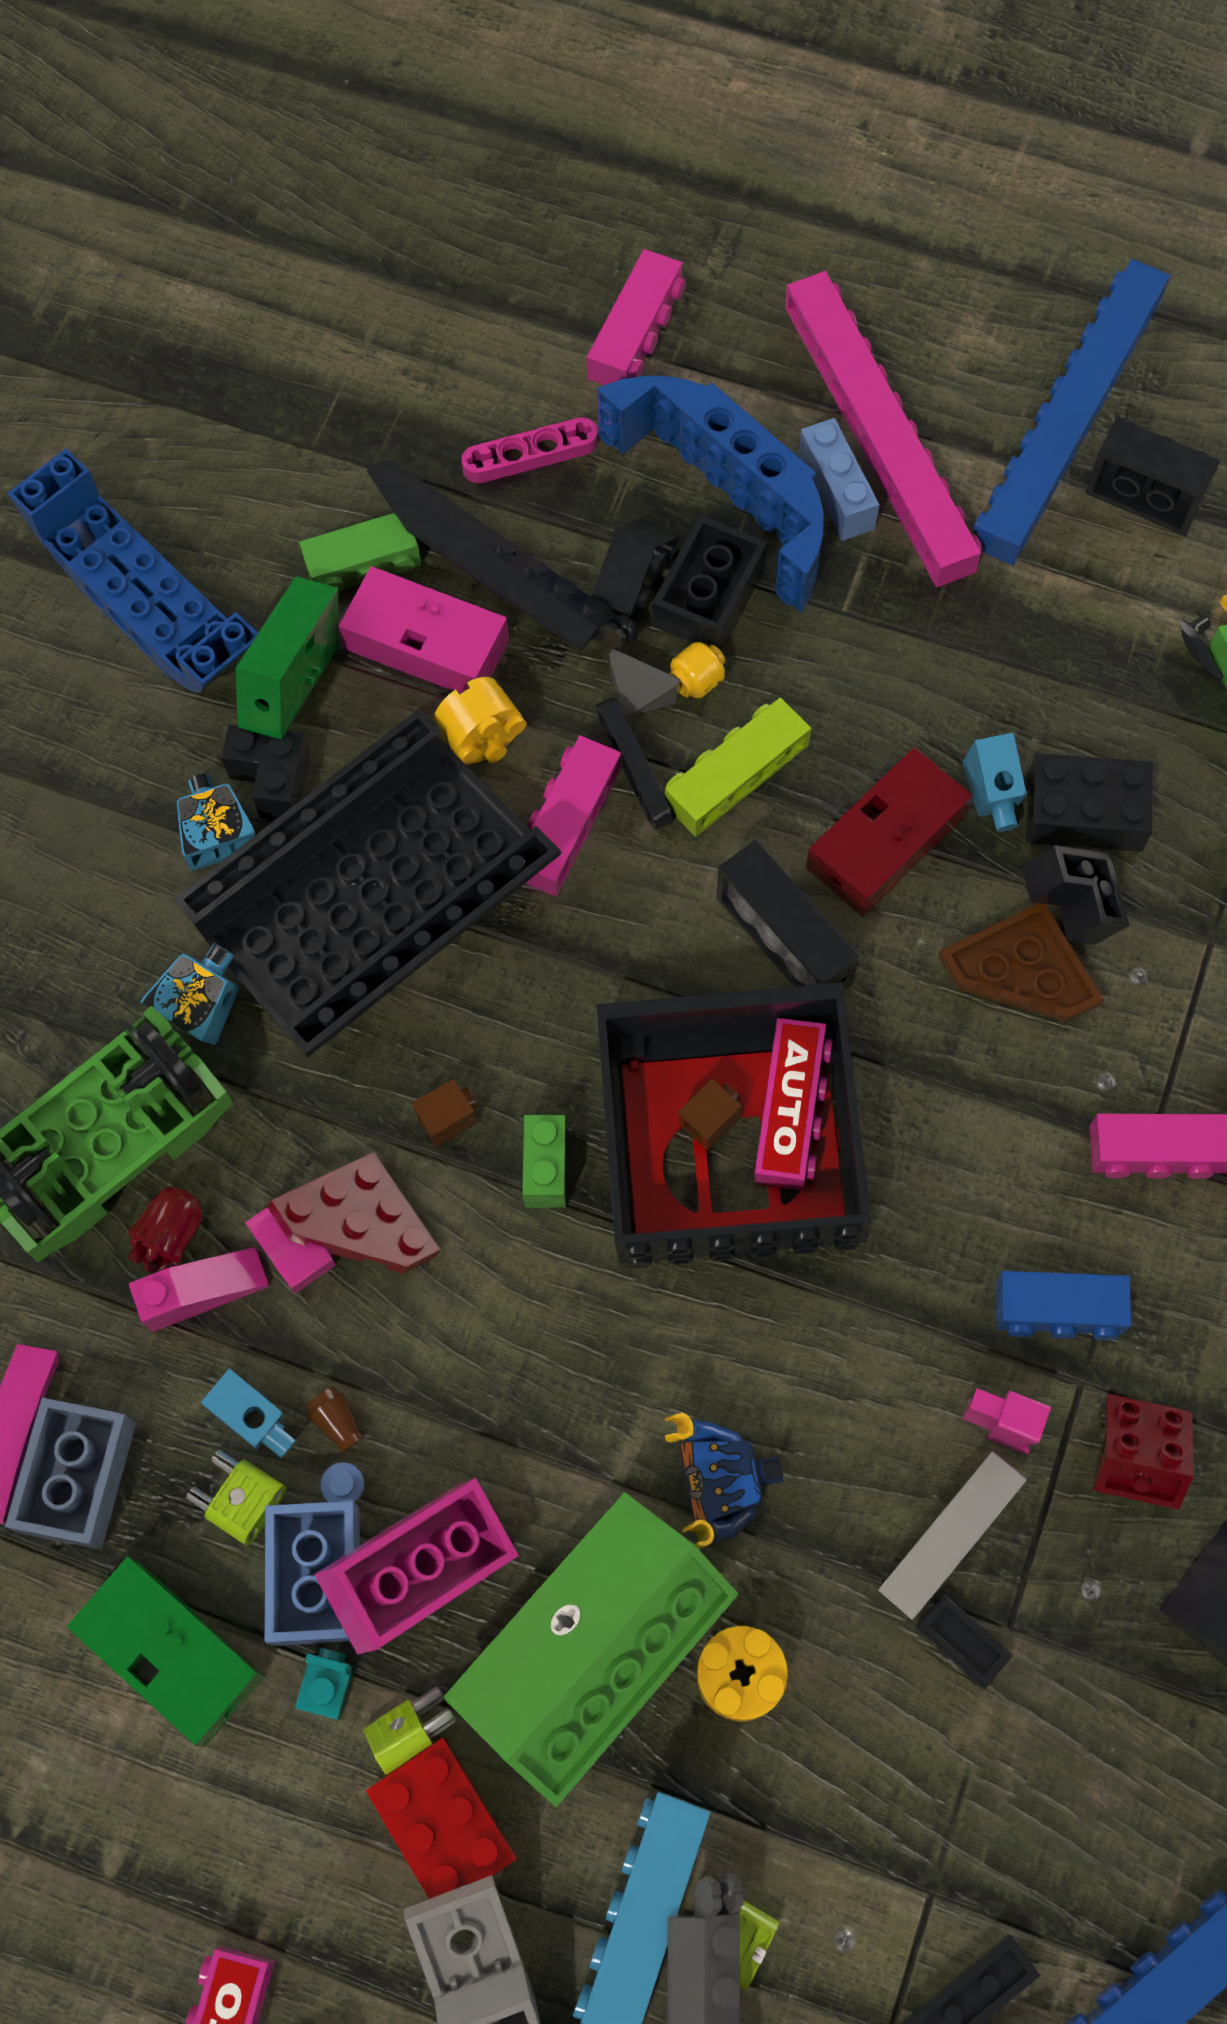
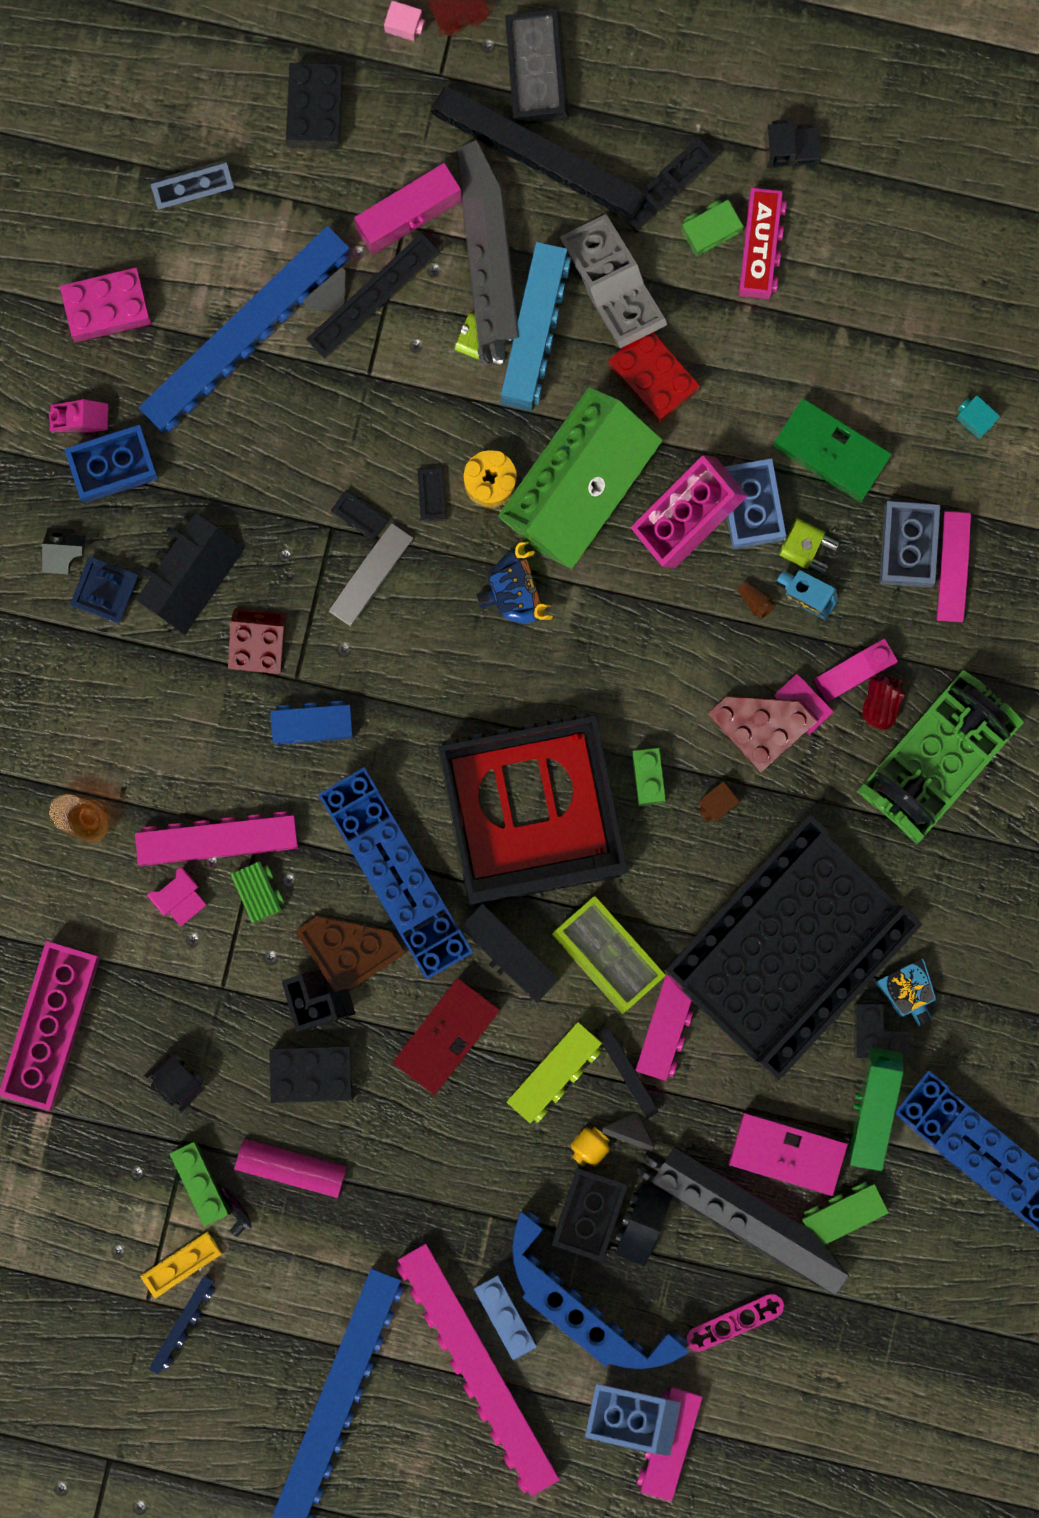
camera: 170 degrees right, 15 degrees up
torso [141,943,239,1045] -> none
teal bracket [295,1648,355,1720] -> none
medium blue plate [321,1462,364,1502] -> none
lime piece [363,1686,456,1776] -> none
yellow brick [434,677,527,765] -> none
reddish brown brick [678,1079,742,1151] -> none
brick [755,1018,833,1191] -> none
dark azure torso [962,733,1026,832] -> none
dark pink piece [962,1388,1051,1455] -> none
black brick [1085,418,1220,536] -> none
none -> bright green brick [231,861,284,924]
none -> dark pink brick [234,1138,347,1198]
none -> blue slope [318,768,473,980]
none -> black tile [417,467,447,522]
none -> clear brick [552,896,666,1014]
none -> medium blue brick [585,1384,681,1456]

